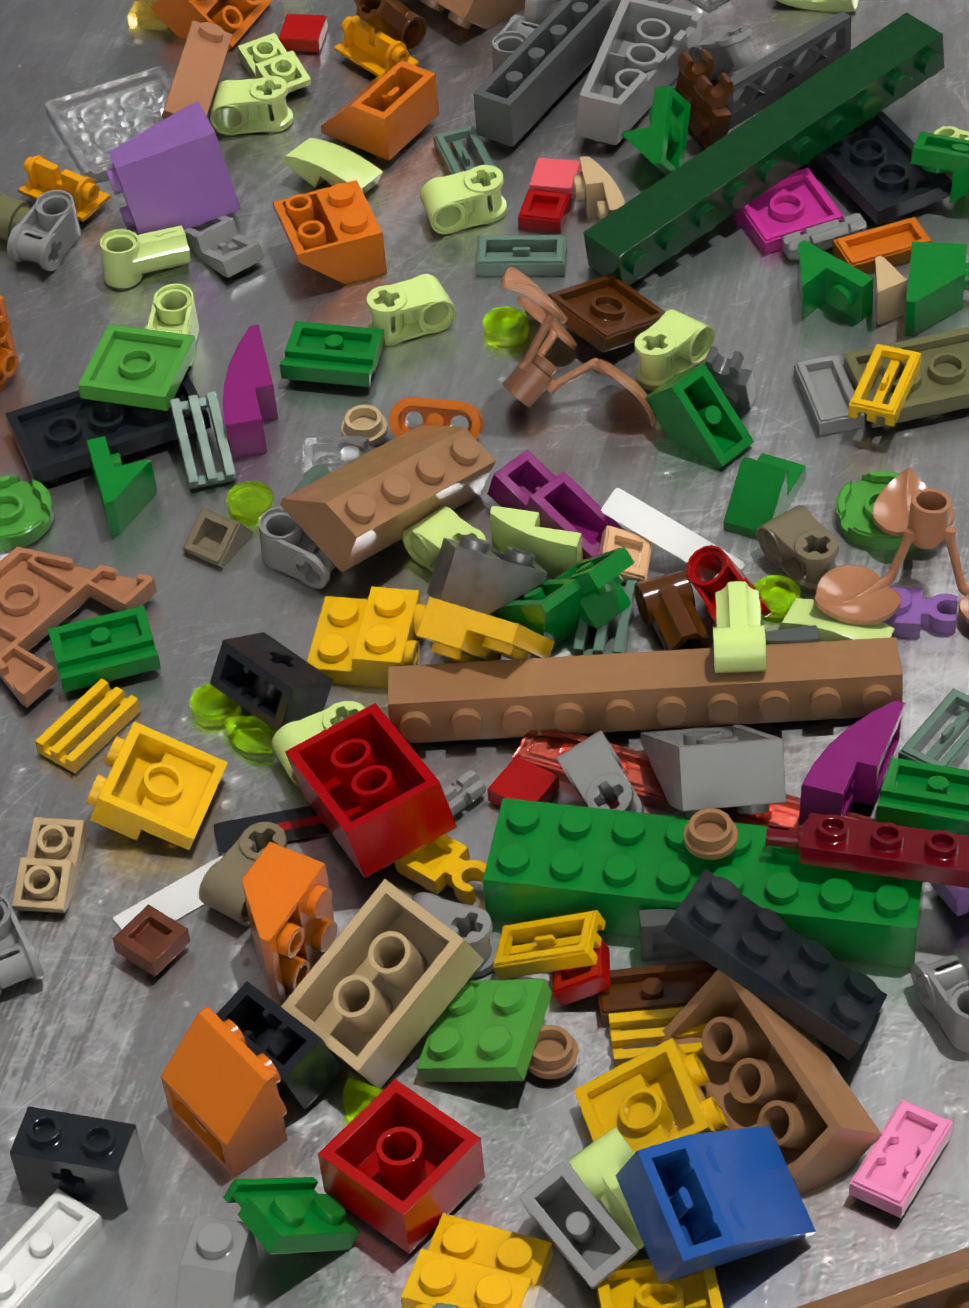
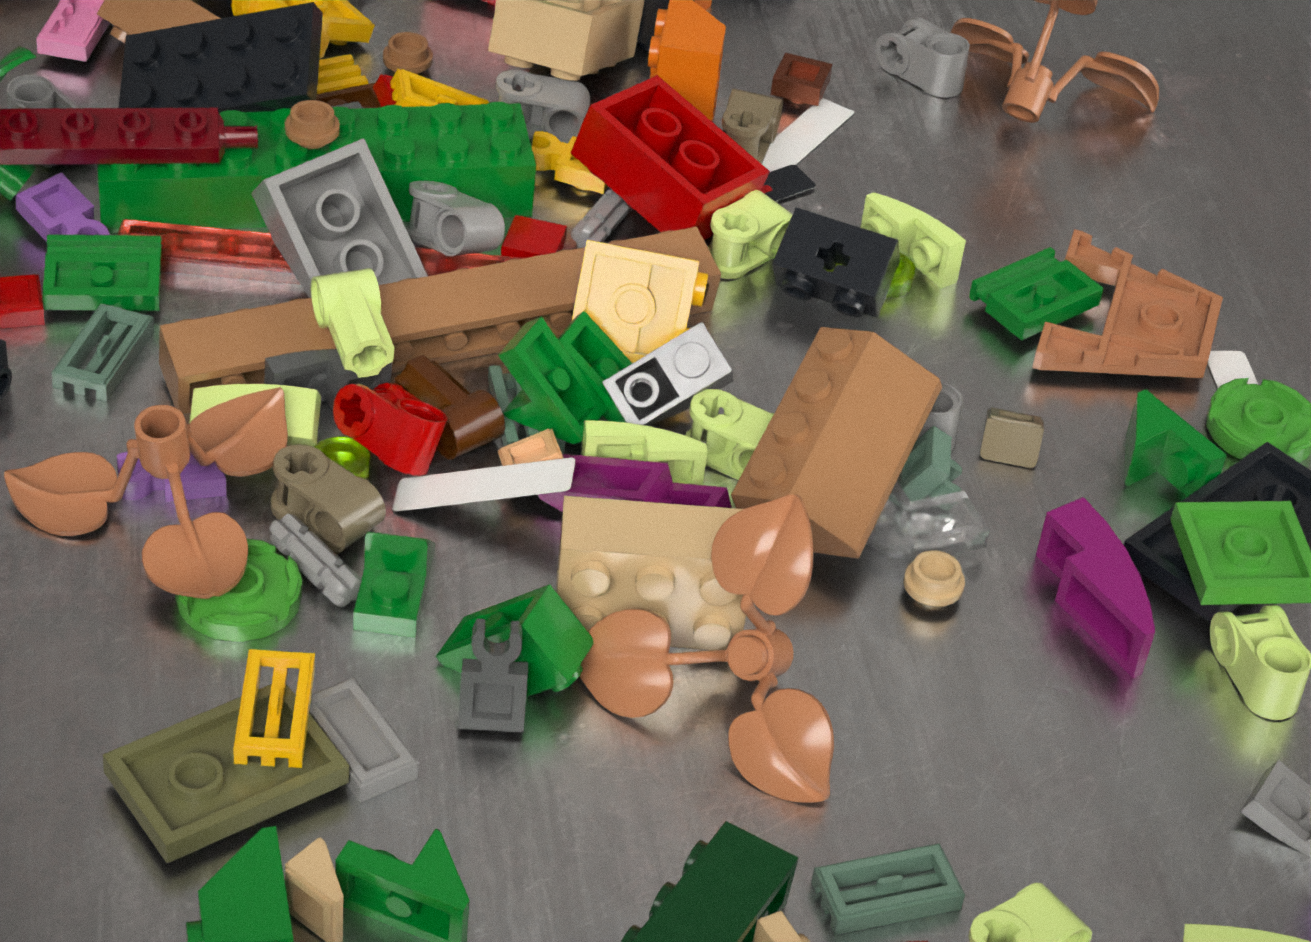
camera: 150 degrees right, 5 degrees down
tan slope [12,817,88,913] -> none
yellow tile [35,678,141,773] -> none
yellow plate [86,721,228,850] -> none
sand green tile [170,391,236,490] -> none
clear neon green tile [226,481,275,526] -> none
orange slope [273,180,387,284] -> none
green plate [279,321,385,387] -> none
yellow plate [307,586,427,688] -> none
yellowish green piece [366,274,457,346] -> none
orange plate [389,397,484,441] -> none
bright green plate [416,979,553,1082] -> none
clear neon green tile [483,306,529,349] -> none
reddish brown plate [547,274,665,352] -> none
yellowish green piece [634,309,715,391] -> none
magenta slope [798,700,905,825] -> none
none -> light grey axle [269,514,362,607]
none -> tan brick [555,496,746,650]
none -> yellowish green slope [860,192,966,289]

